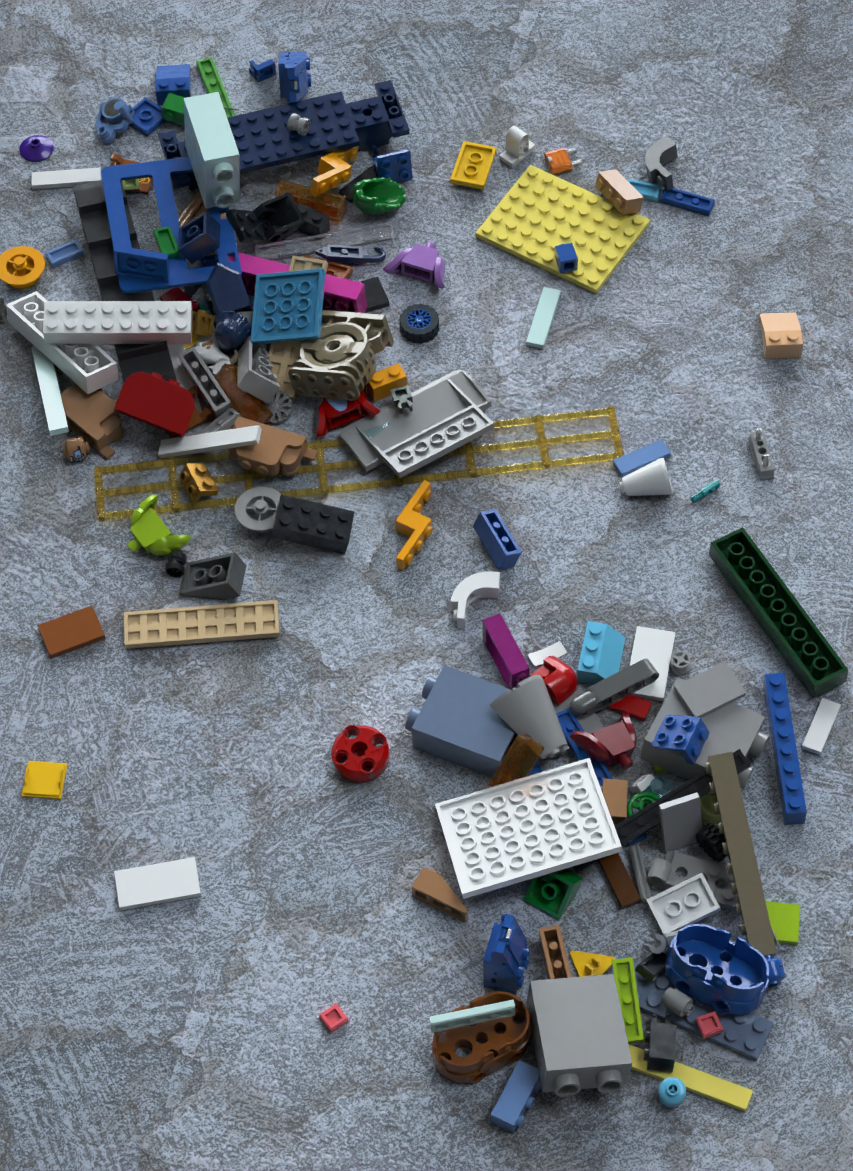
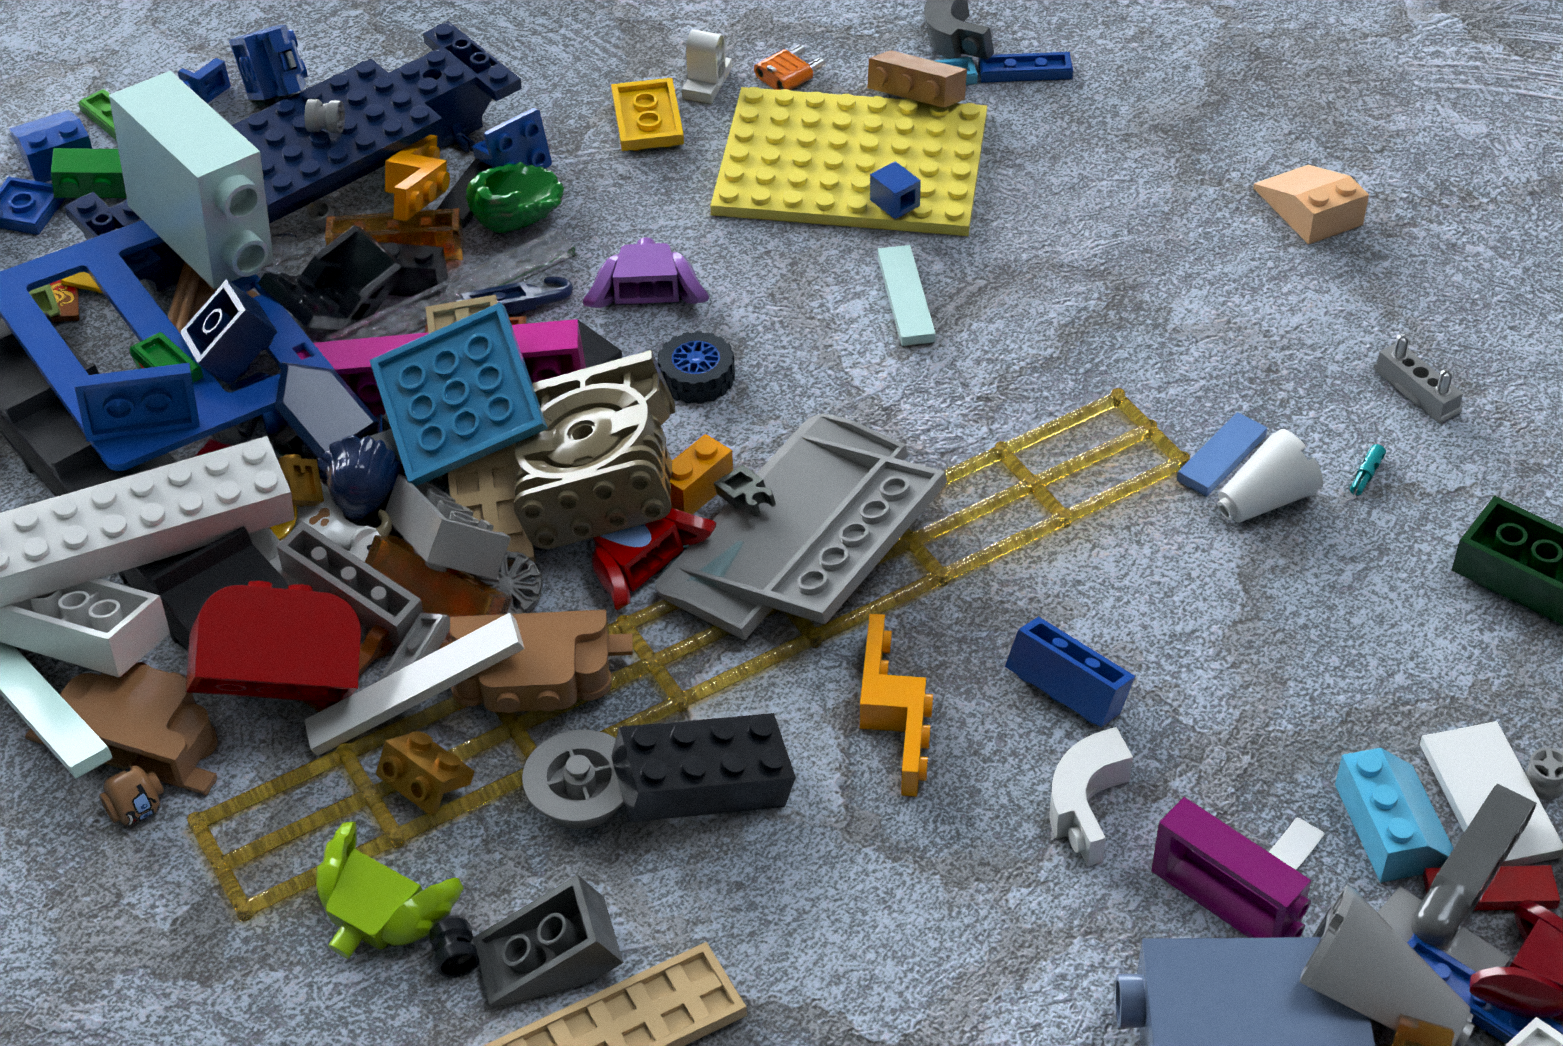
camera: 25 degrees left, 10 degrees down
red brick [530,656,578,706] -> none

